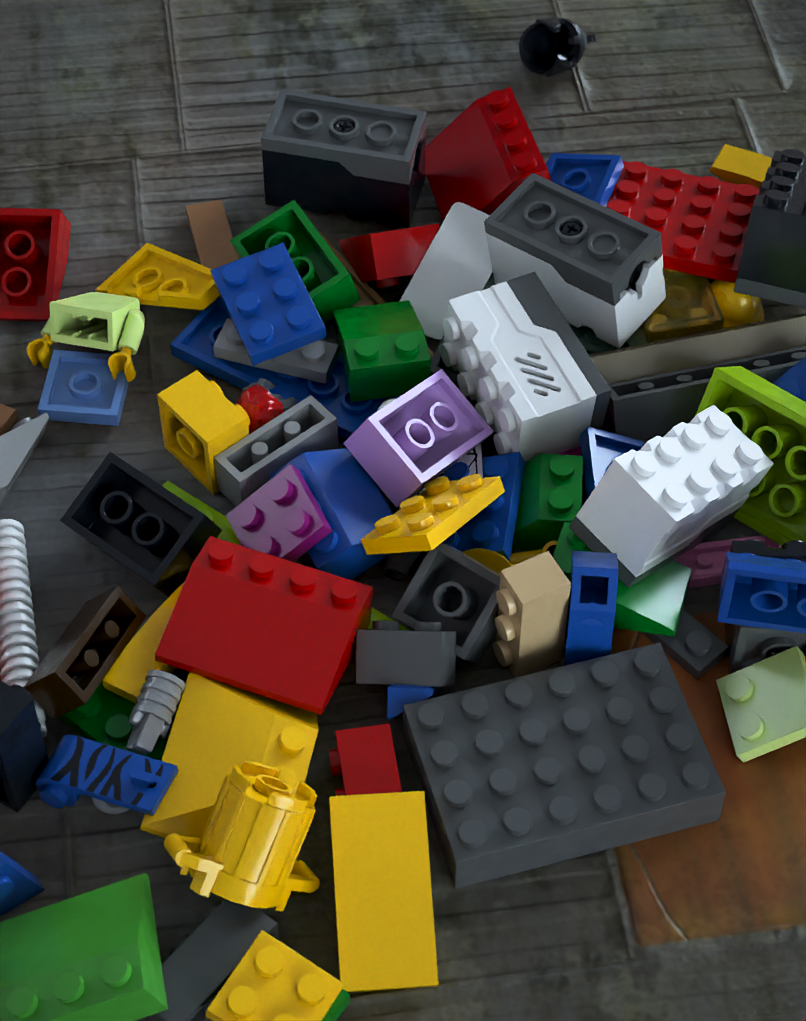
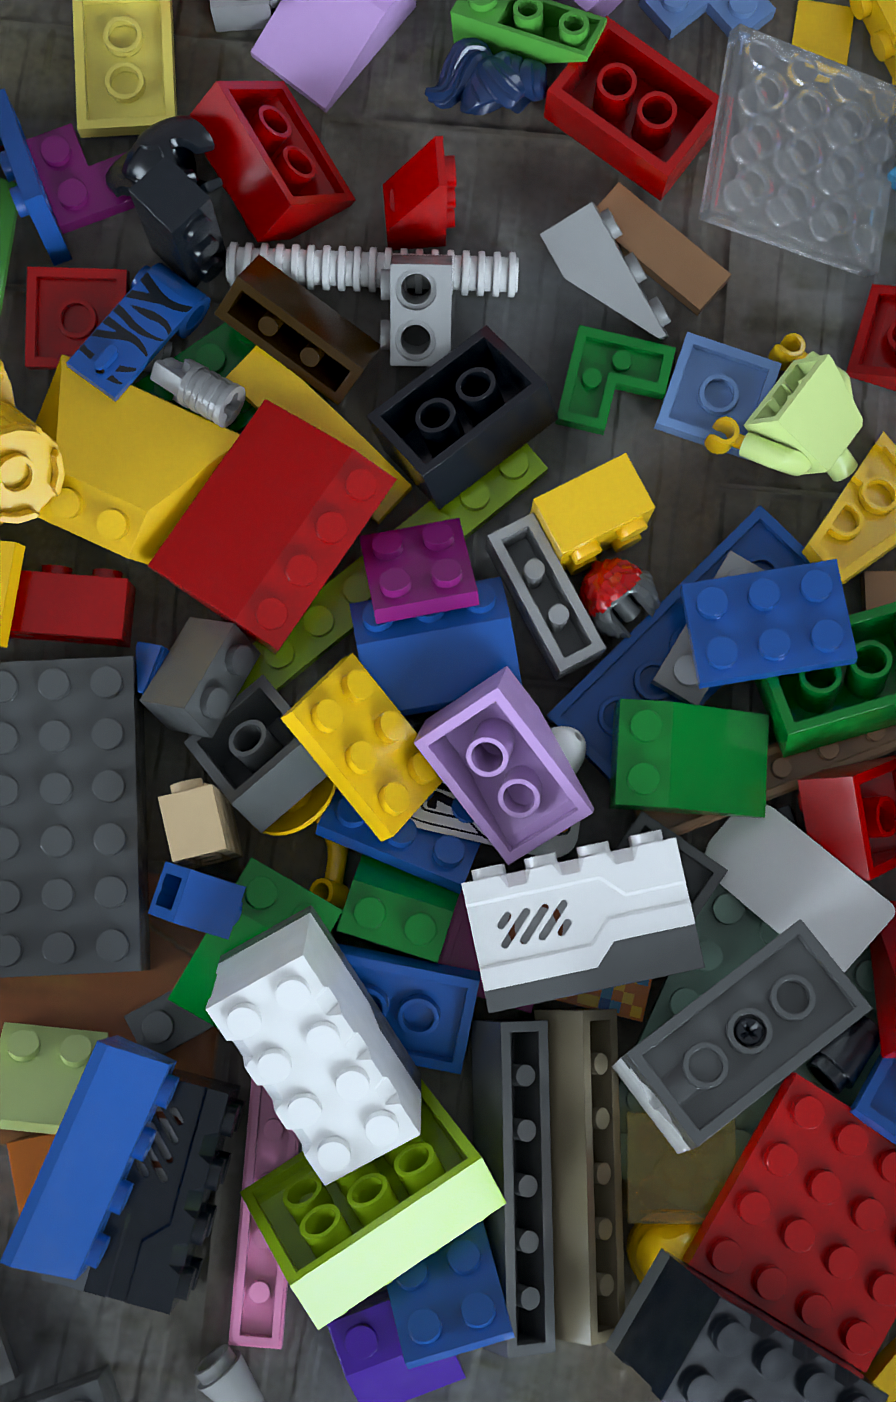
camera: 100 degrees right, 30 degrees up
none -> red plate [25,266,130,372]
none -> light grey brick [380,255,452,366]
none -> green plate [555,325,676,435]

